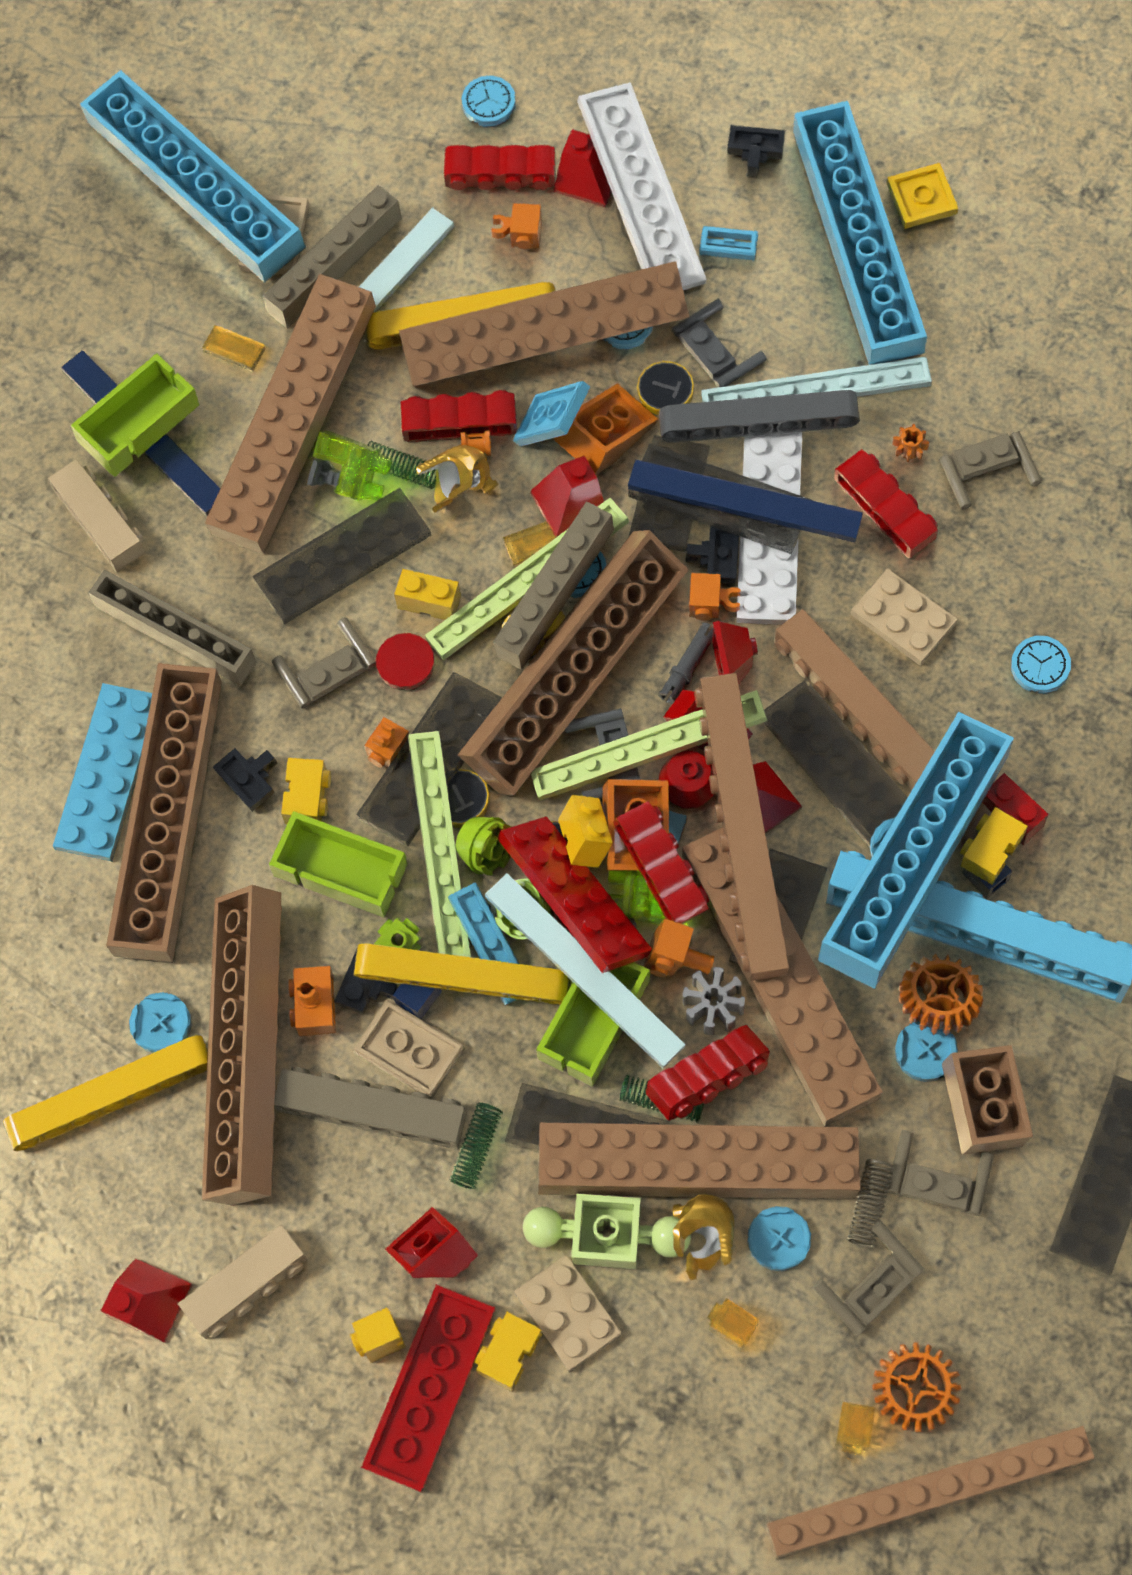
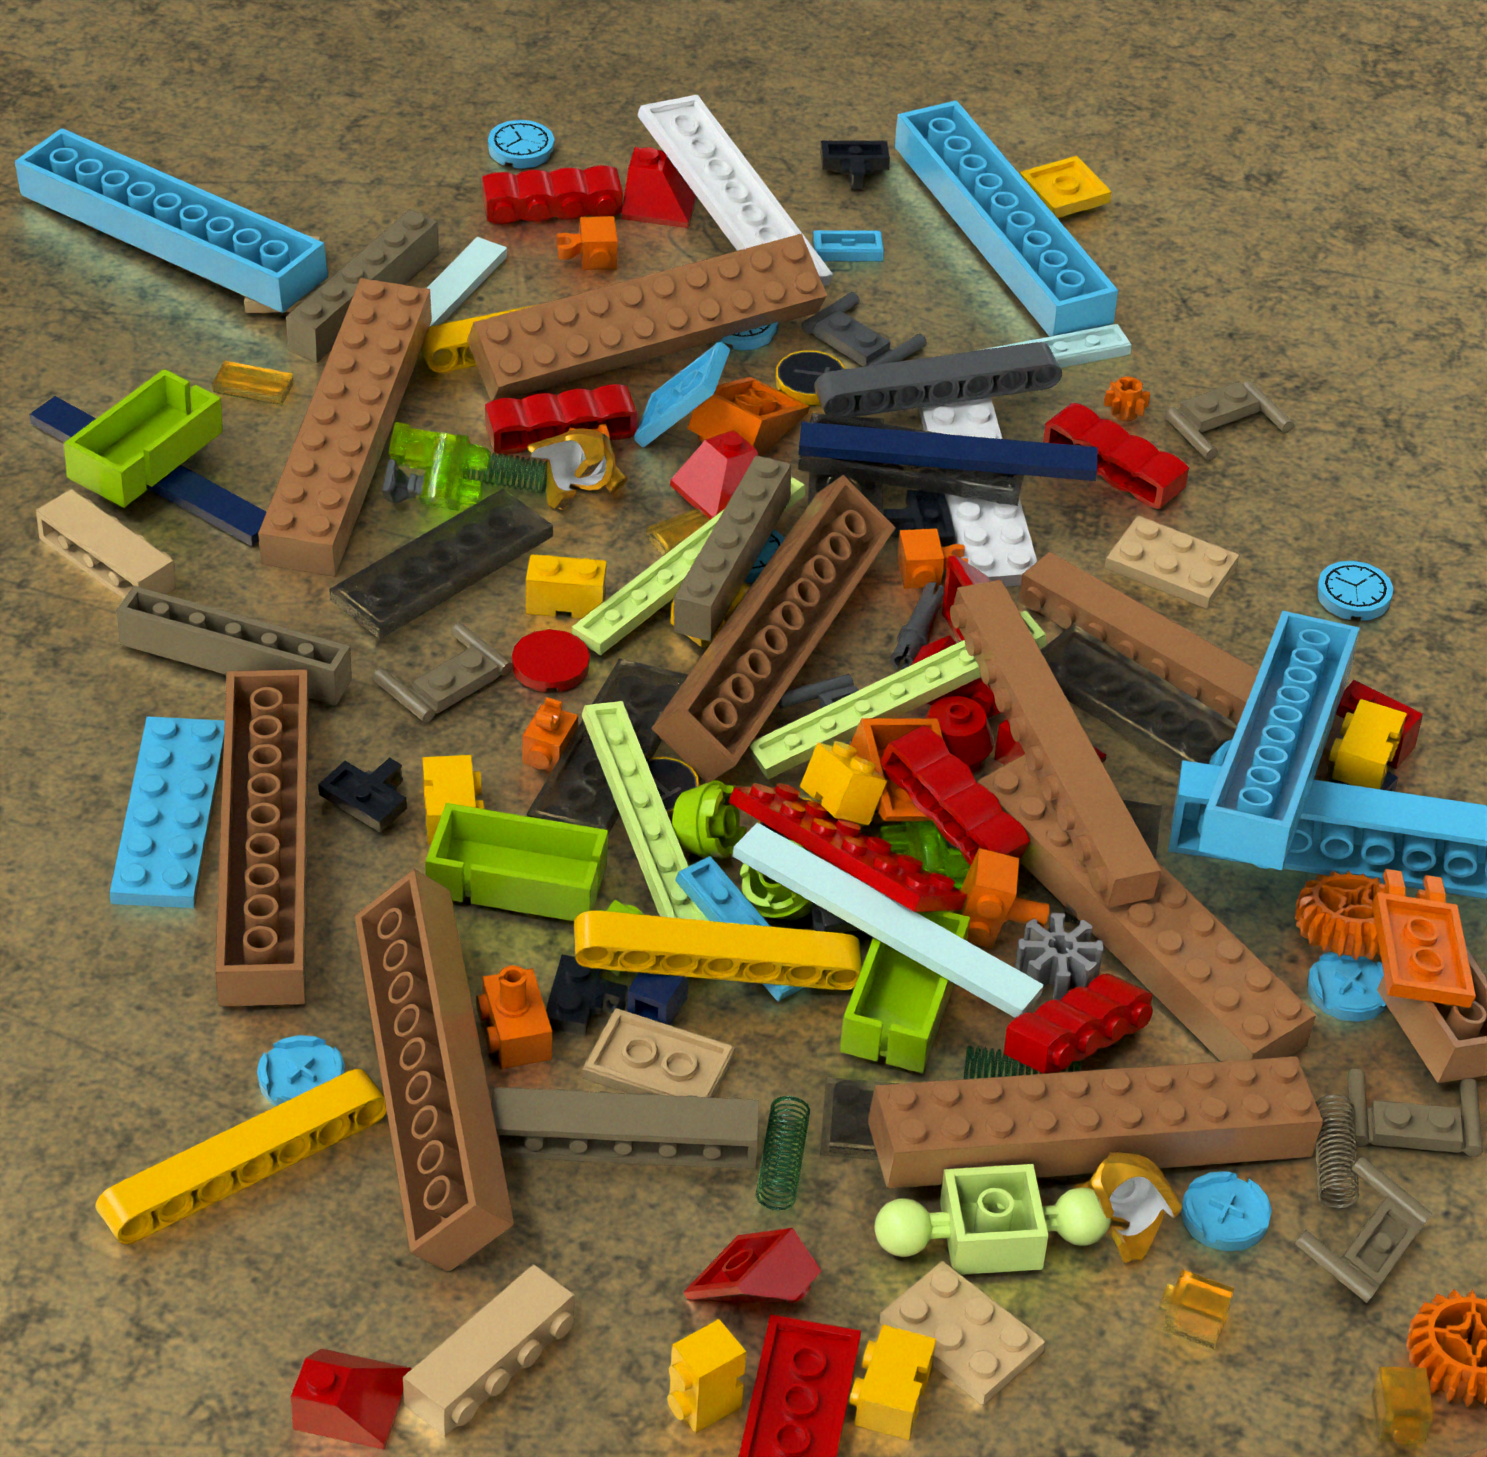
camera: 20 degrees left, 25 degrees down
none -> orange tile [1372,869,1476,1008]

